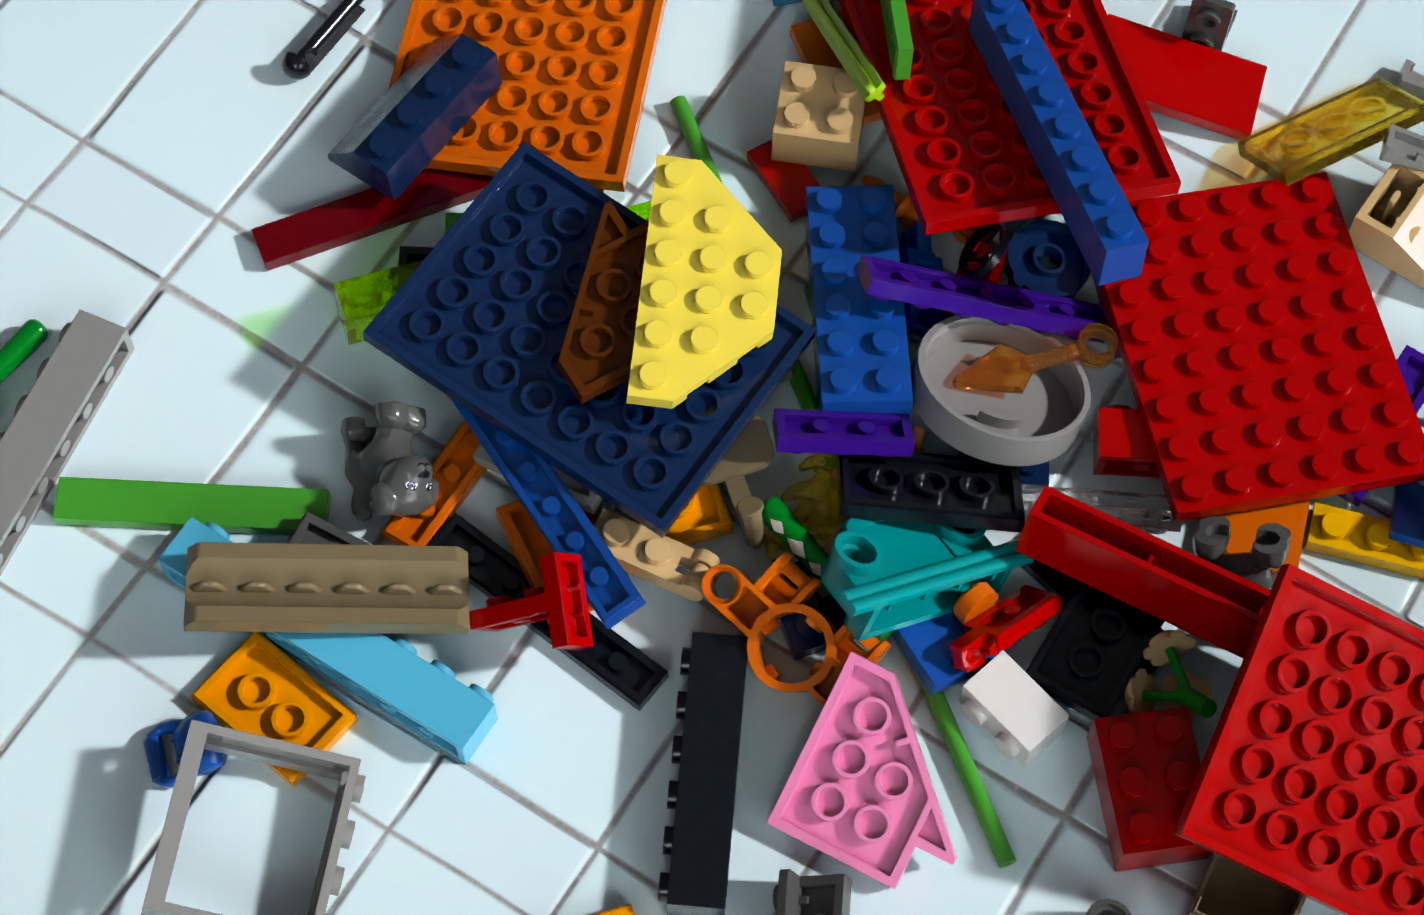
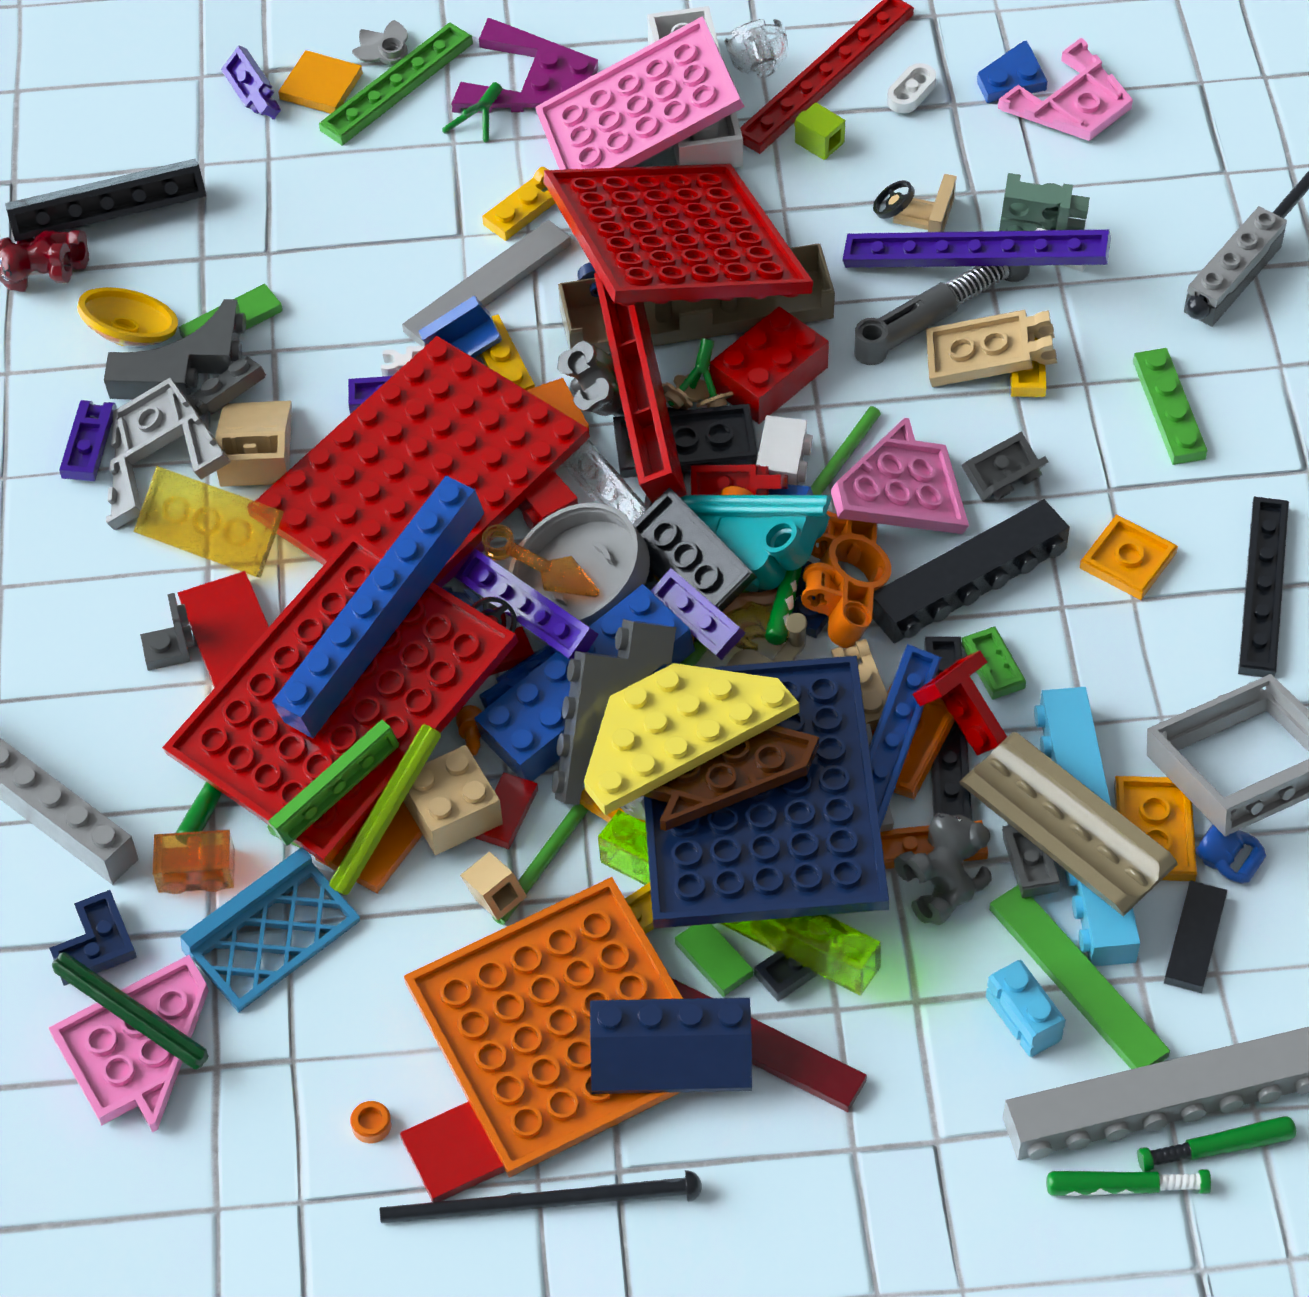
camera: 125 degrees left, 10 degrees down
none -> tan brick [460,851,527,920]
none -> dark grey arch [552,619,676,805]
none -> bright green plate [962,626,1026,700]
none -> medium azure brick [986,960,1066,1057]
none -> black tile [1164,880,1228,993]

